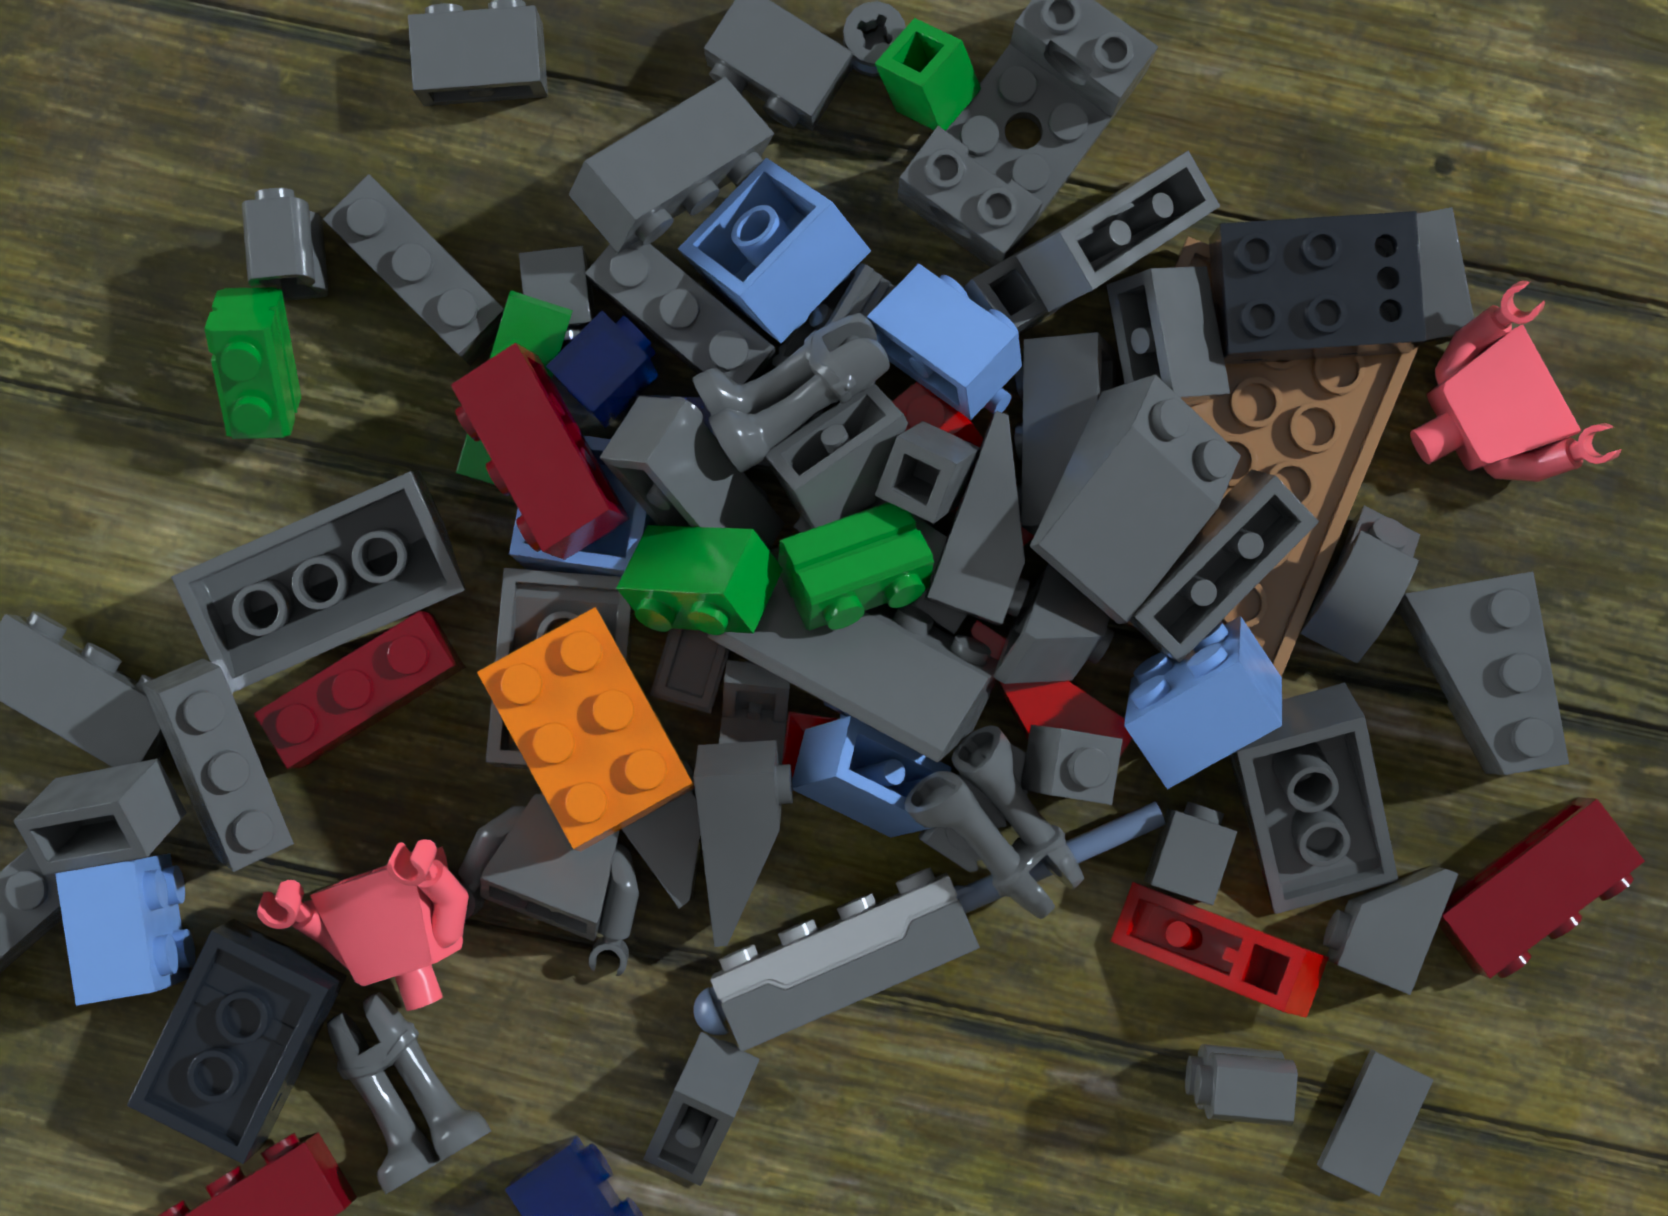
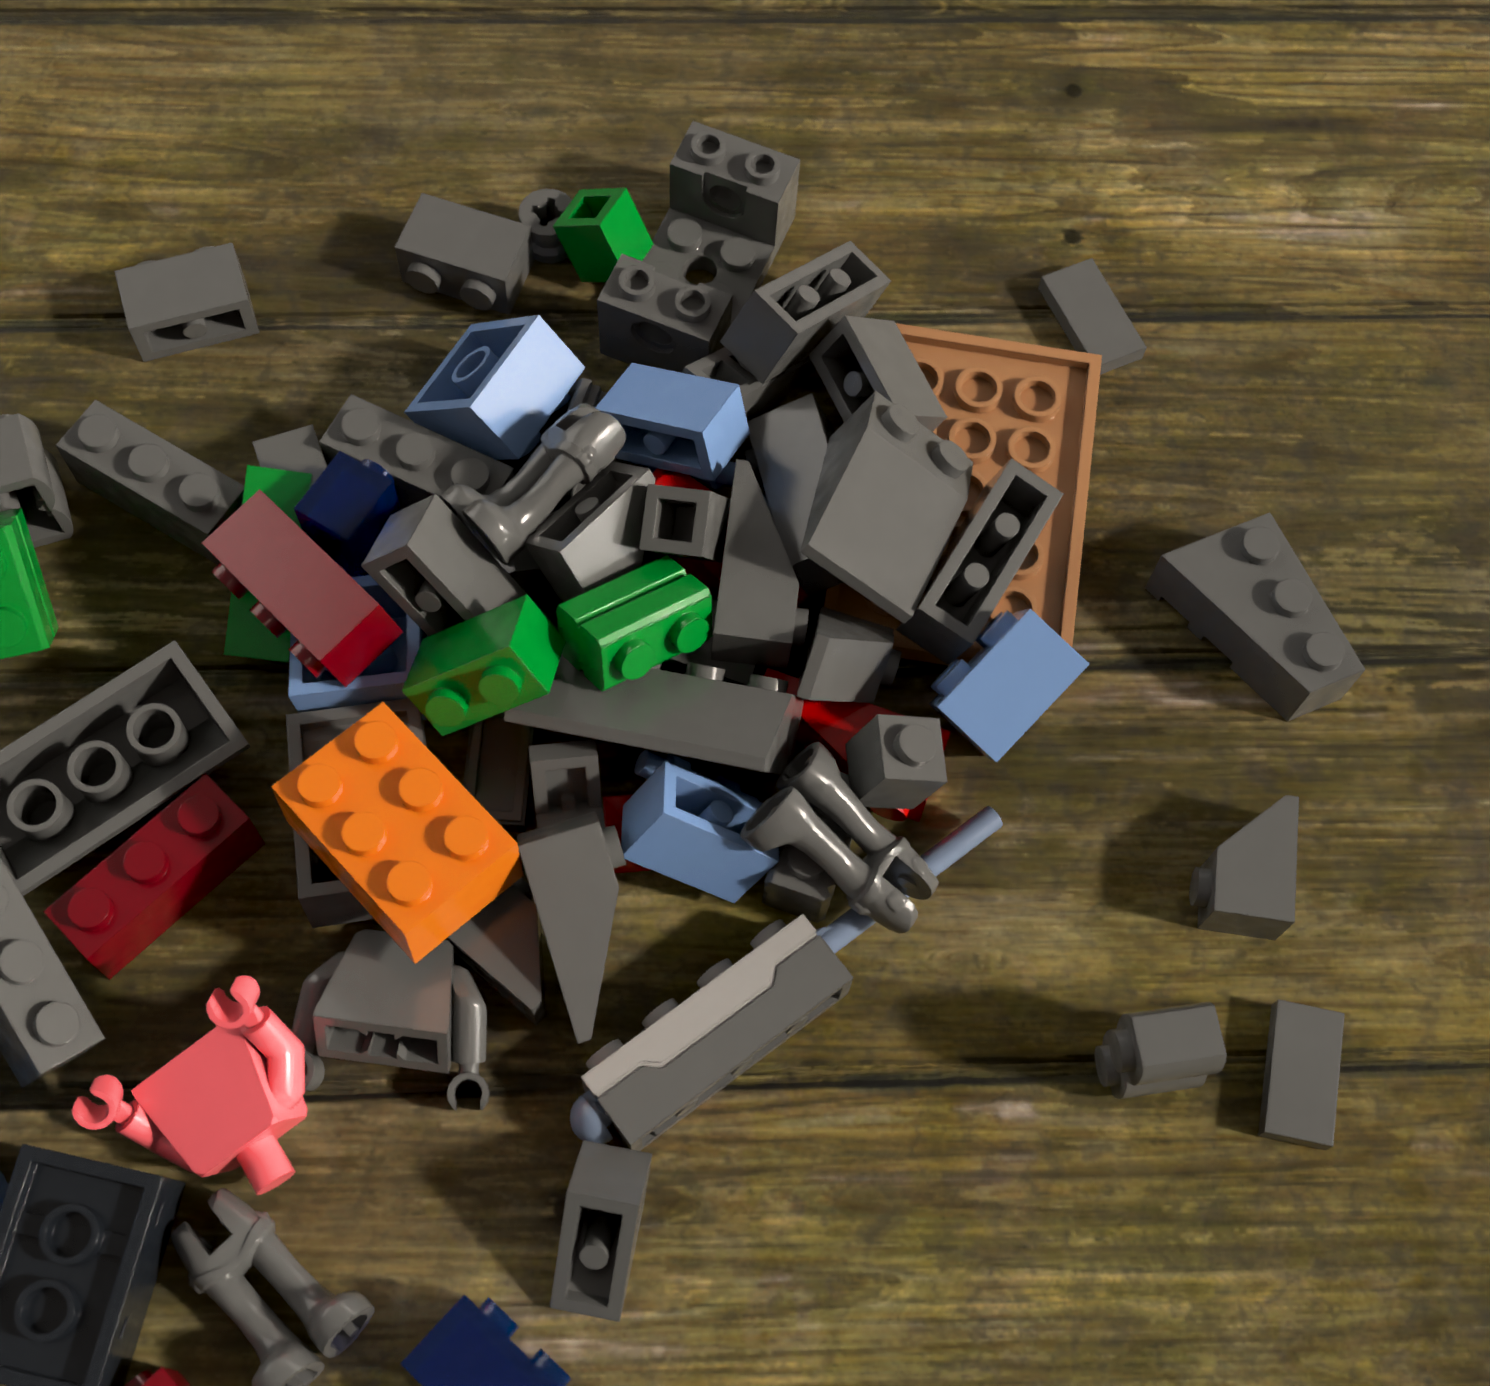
camera: 25 degrees left, 20 degrees down
dark grey brick [569,77,775,253] -> none
red slope [1110,882,1329,1018] -> none
dark grey brick [1144,802,1237,905] -> none
black piece [1209,211,1426,365] -> none
dark grey slope [1230,683,1399,914] -> none
dark grey brick [1300,505,1420,663] -> none
coral torso [1410,281,1621,482] -> none
dark red brick [1438,797,1645,979] -> none

